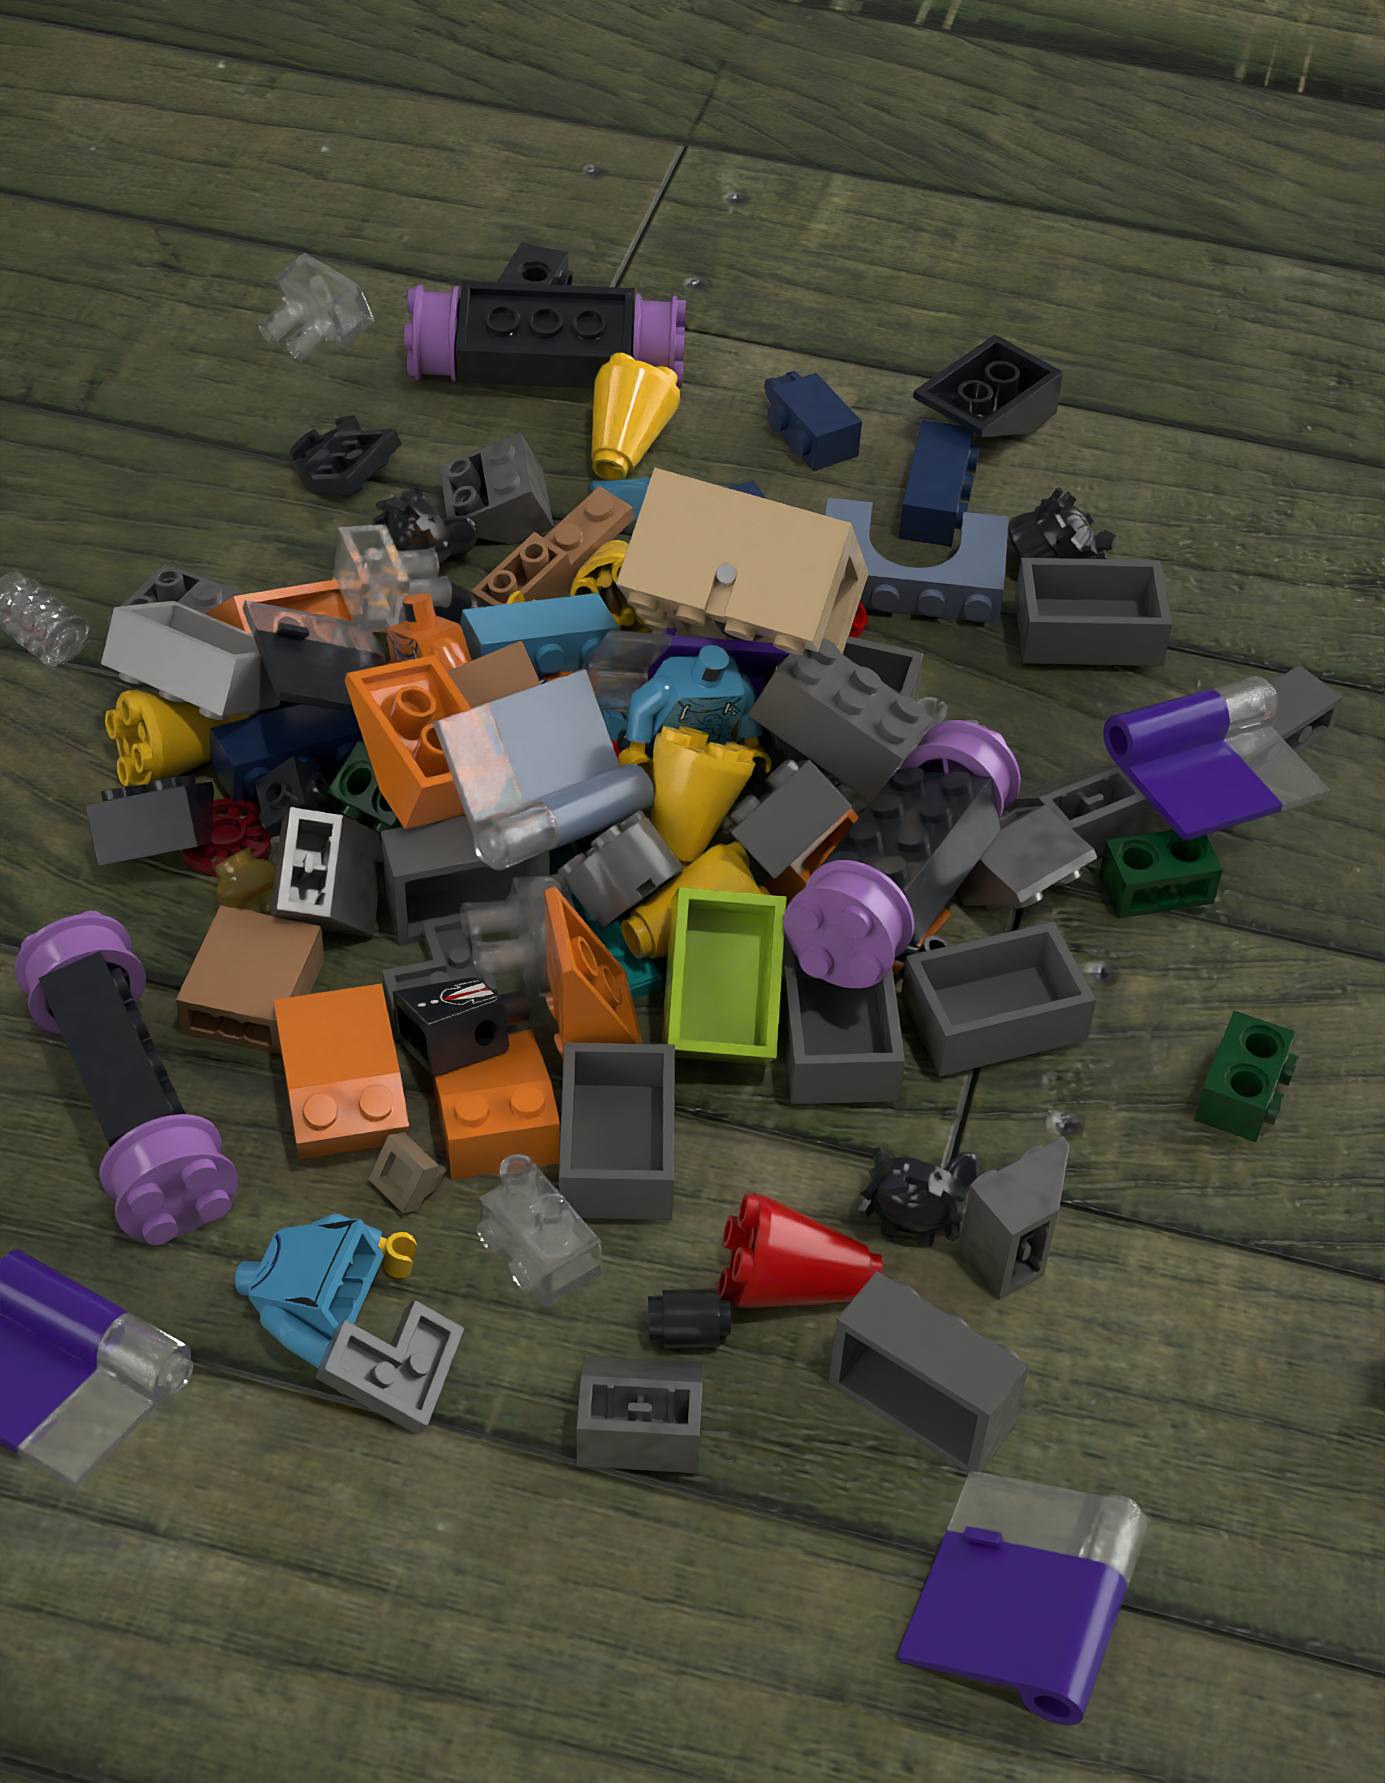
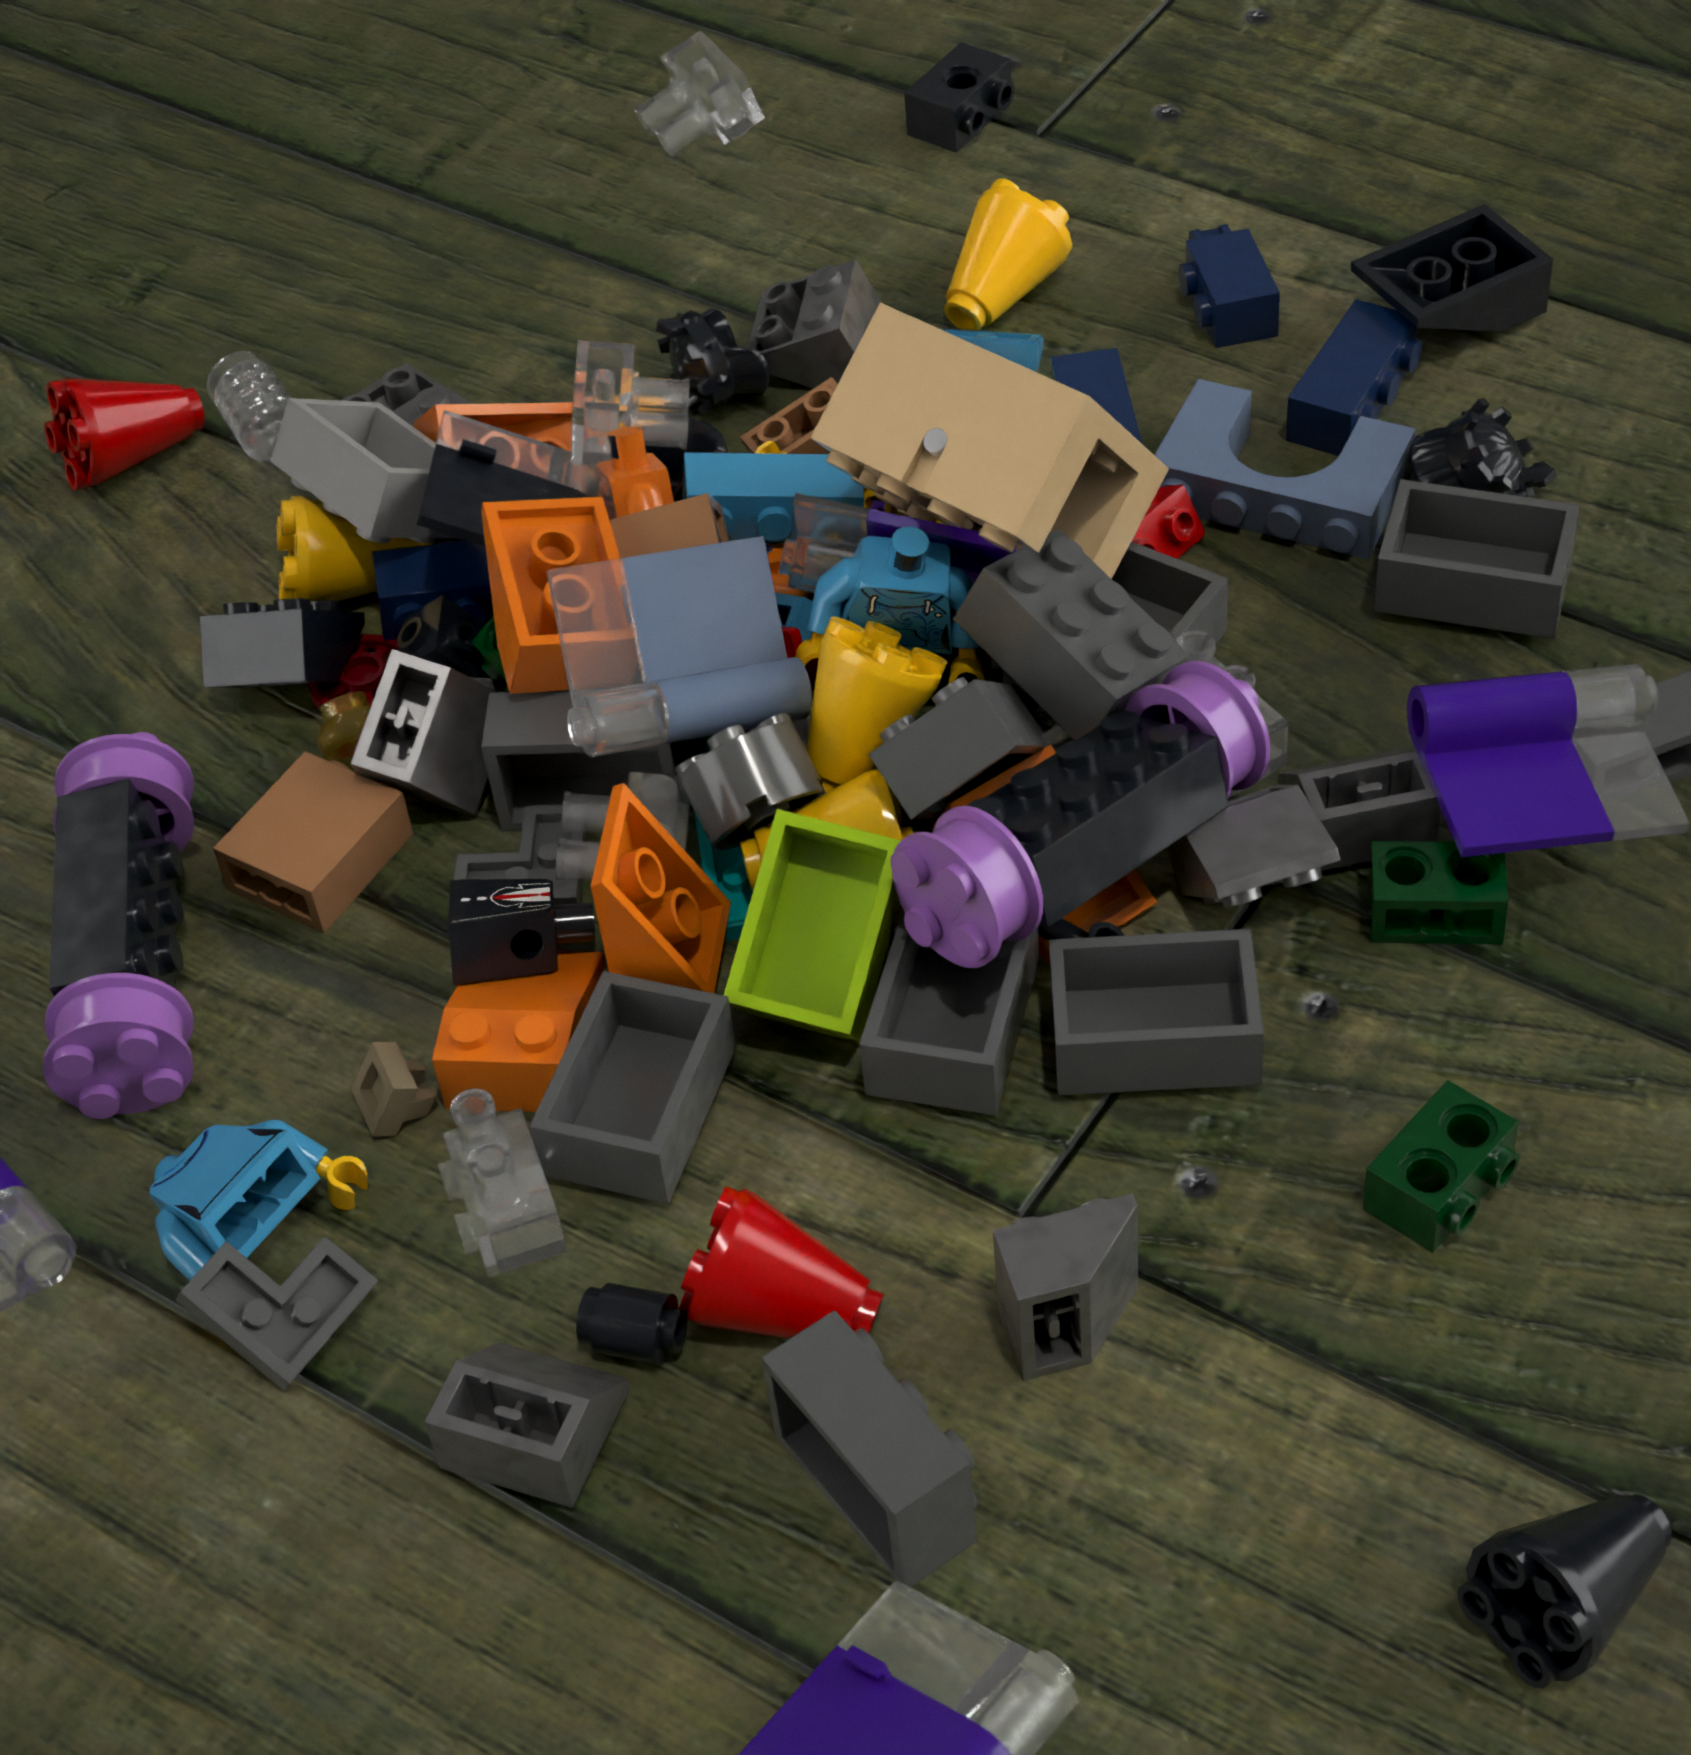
camera: 25 degrees right, 0 degrees up
orange slope [273,983,409,1160] -> none
black slope [290,415,402,497] -> none
black brick [404,281,686,388] -> none
black hair [858,1147,982,1247] -> none

